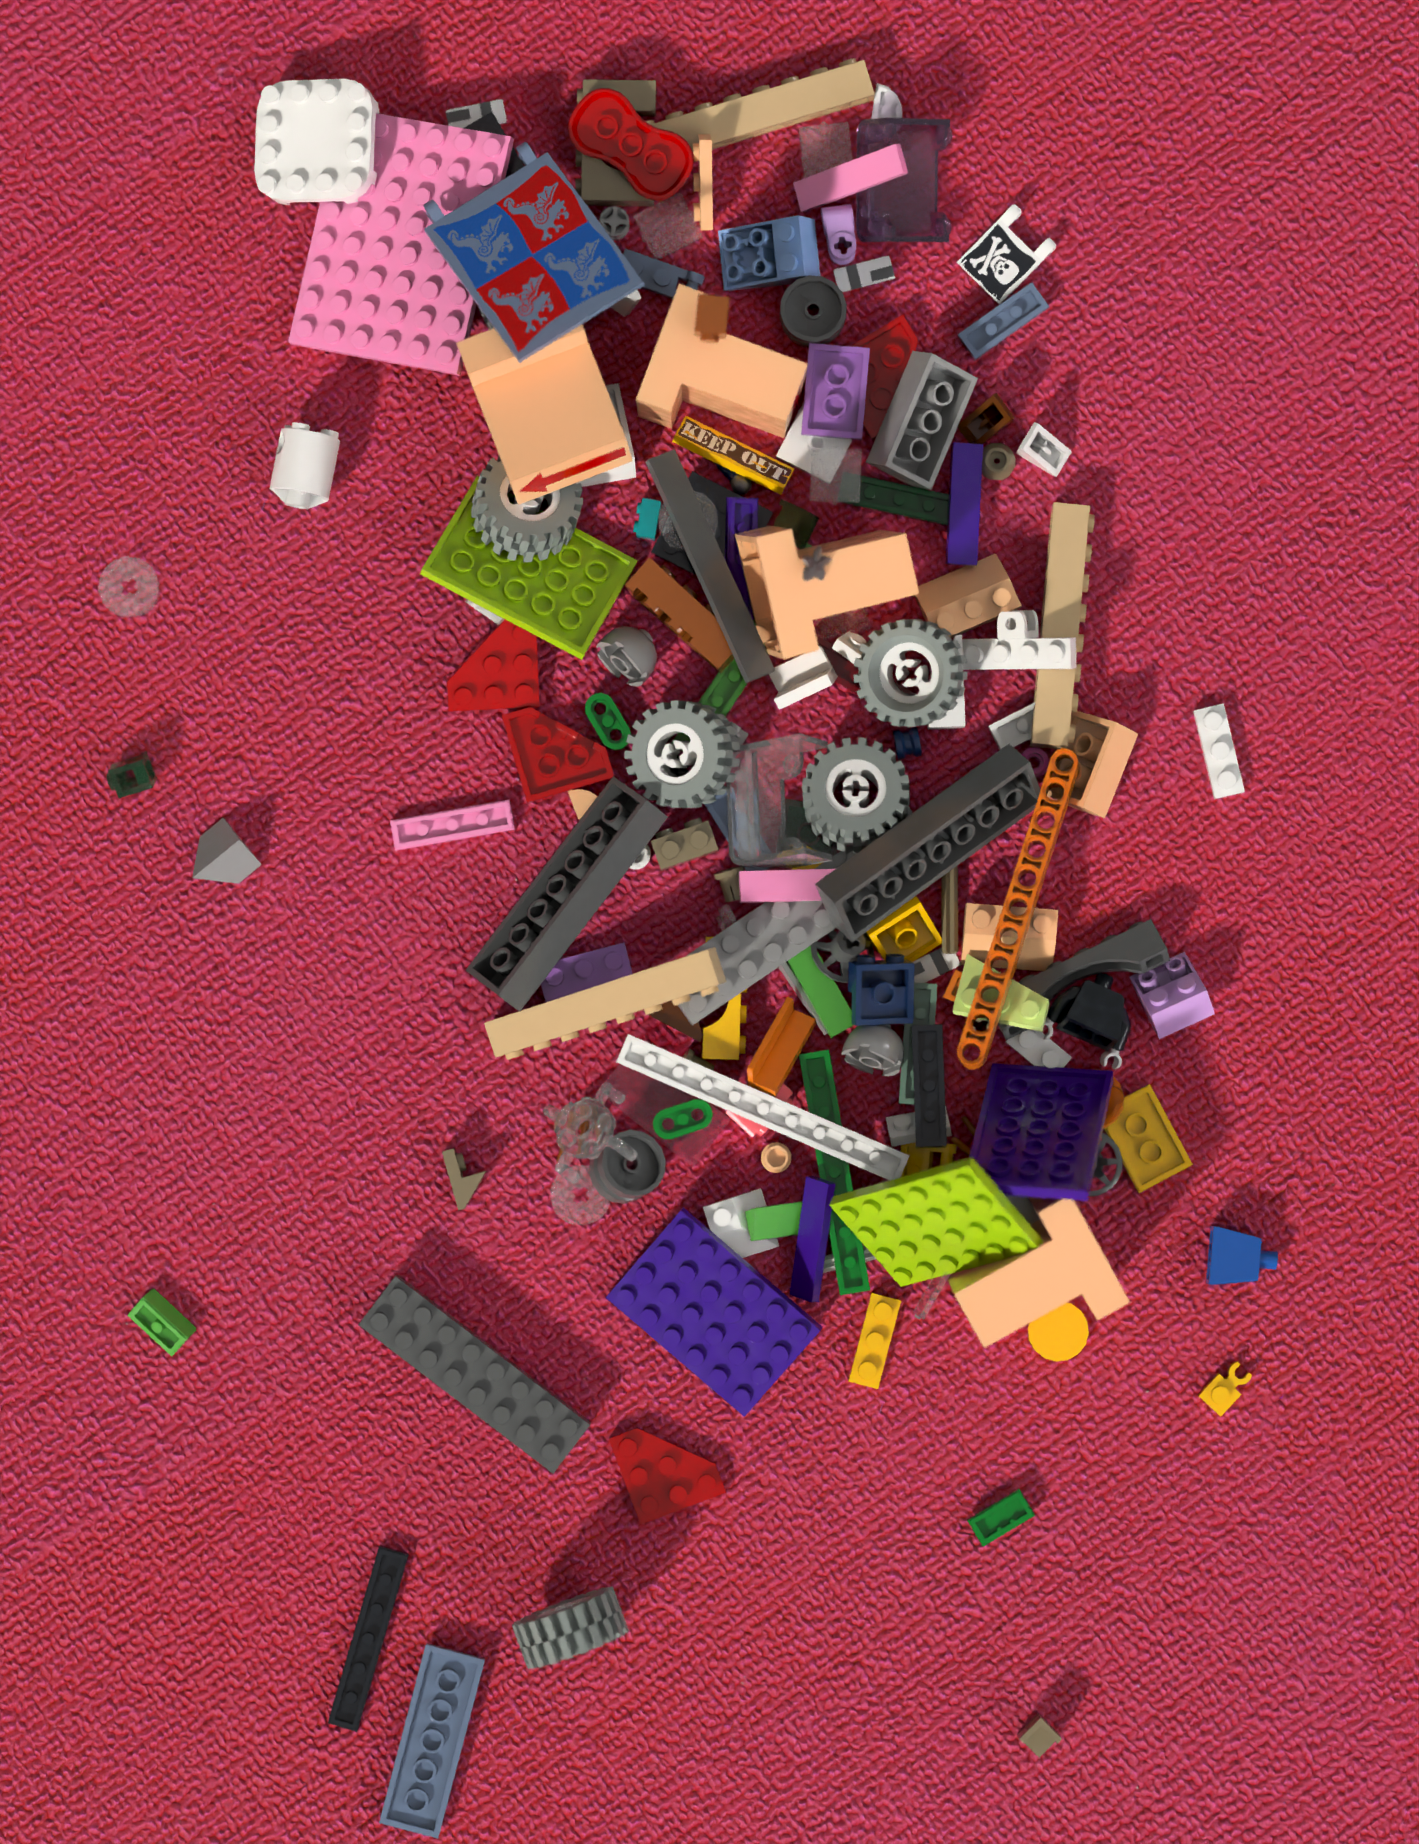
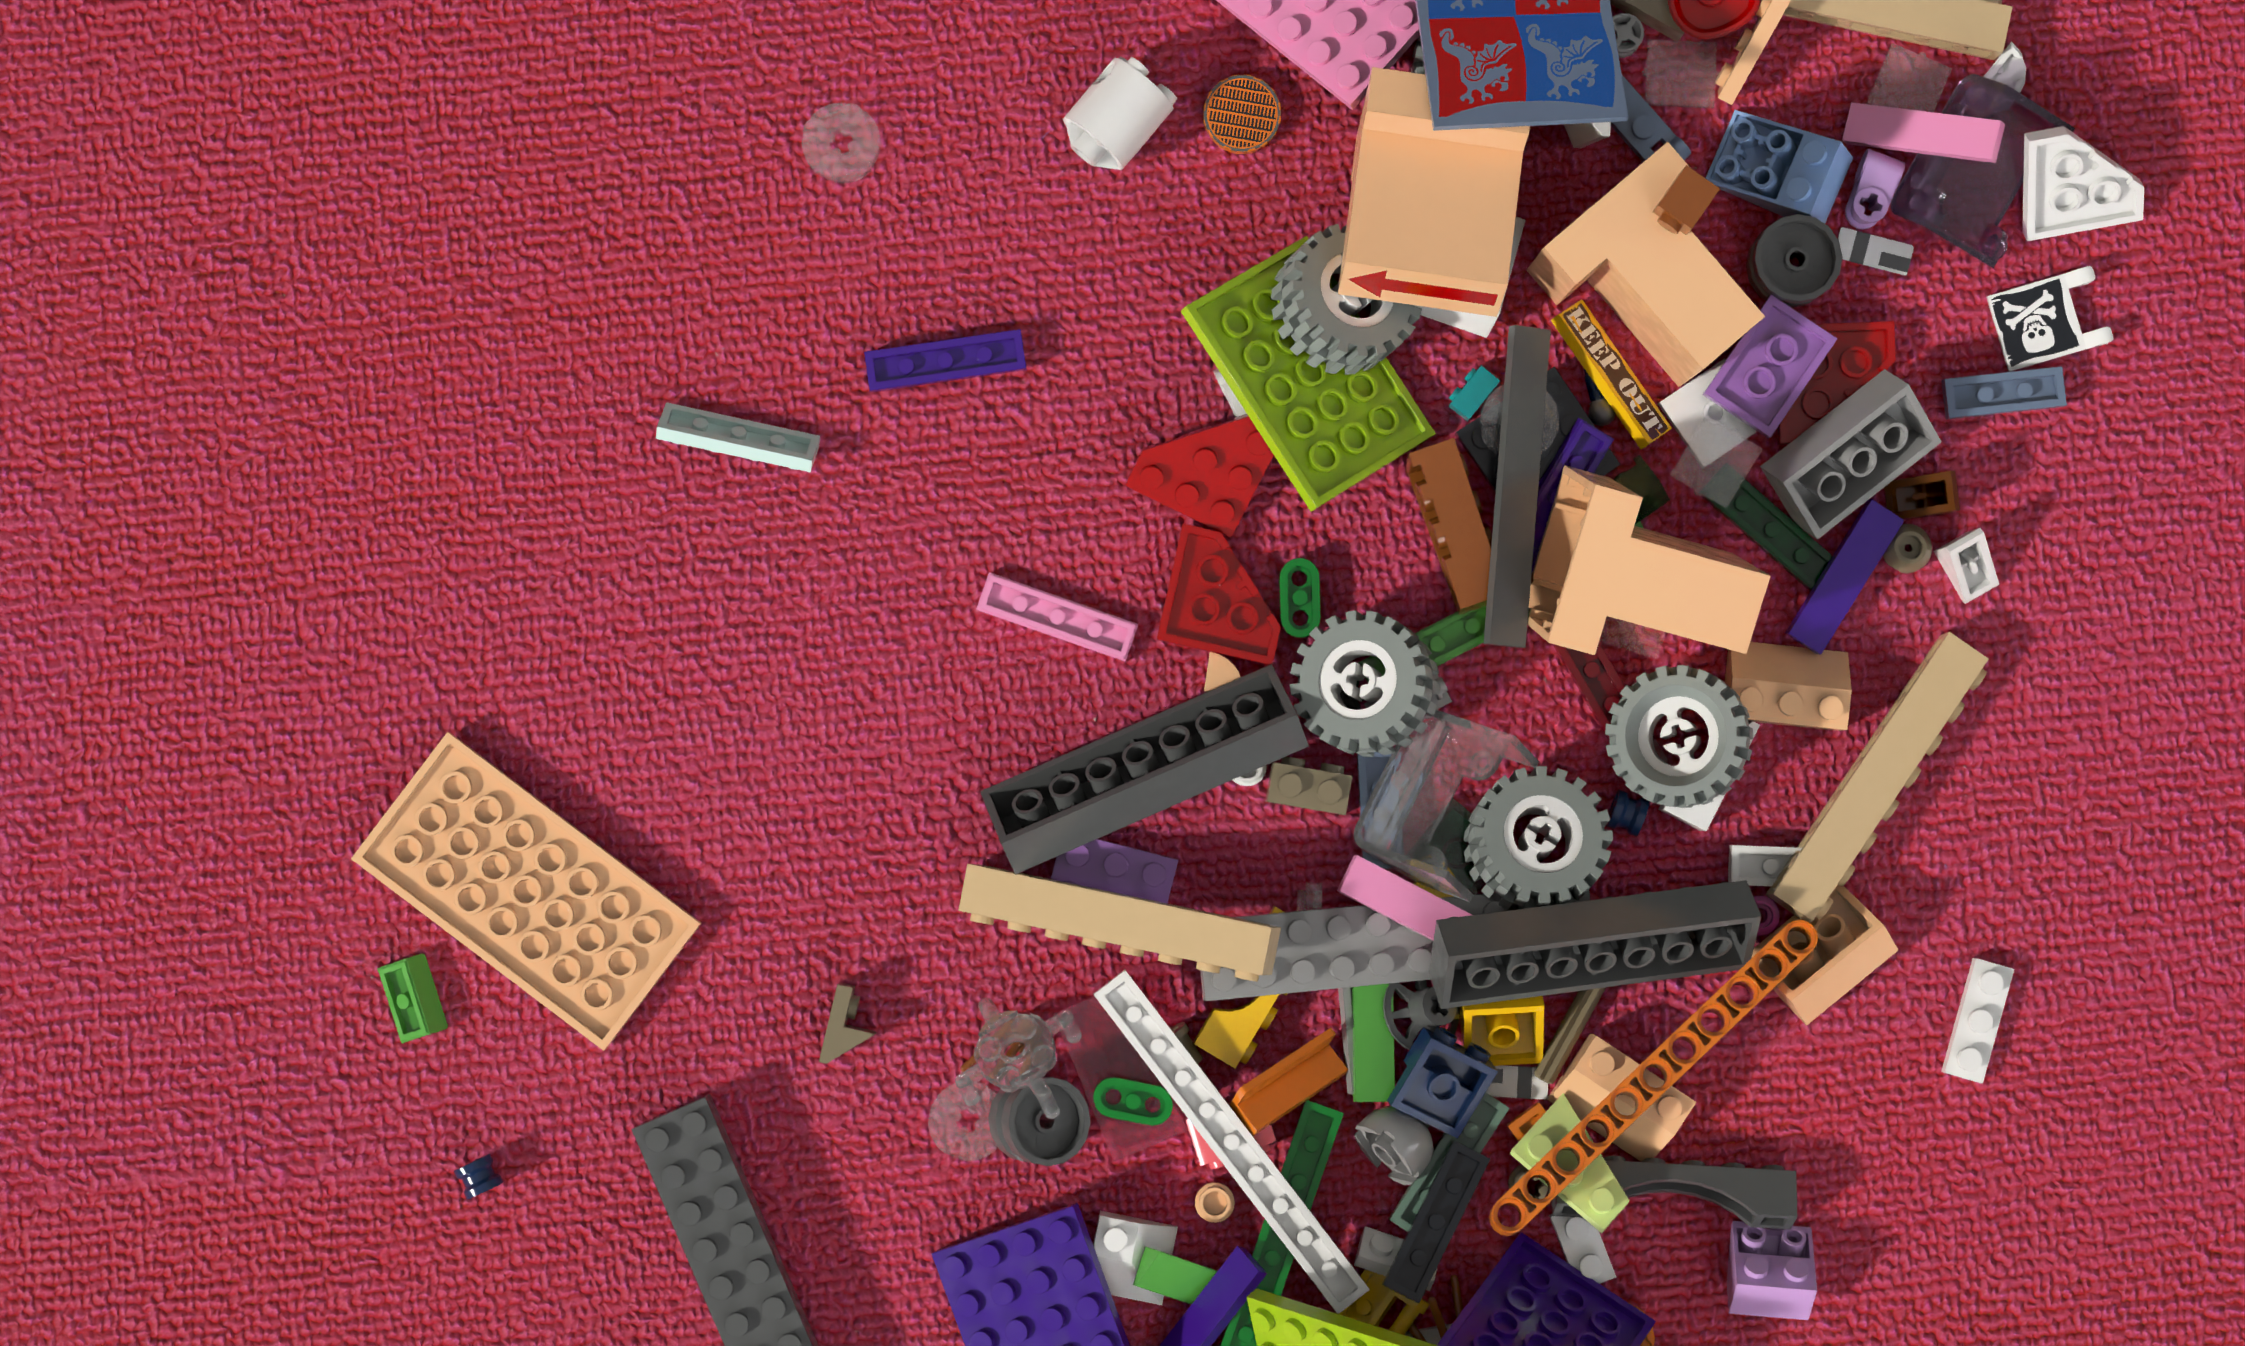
camera: 25 degrees right, 0 degrees up
clear green brick [107,751,157,798] -> none
light grey slope [192,818,262,884] -> none
light grey cylinder [596,626,657,687] -> none
reddish brown slope [648,1001,703,1042] -> none
dark tan bush [714,865,744,902] -> none
white panel [769,646,838,710] -> none
dark grey plant [802,545,832,581] -> none
white plate [832,631,866,664] -> none
white plate [962,610,1077,670] -> none
black torso [1034,973,1131,1069] -> none
none -> light nougat plate [351,732,702,1051]
none -> dark blue wheel [454,1154,503,1200]
none -> light aqua plate [656,402,820,472]
none -> dark purple plate [864,329,1027,392]
none -> tile [1203,75,1281,154]
none -> white plate [2022,126,2144,241]

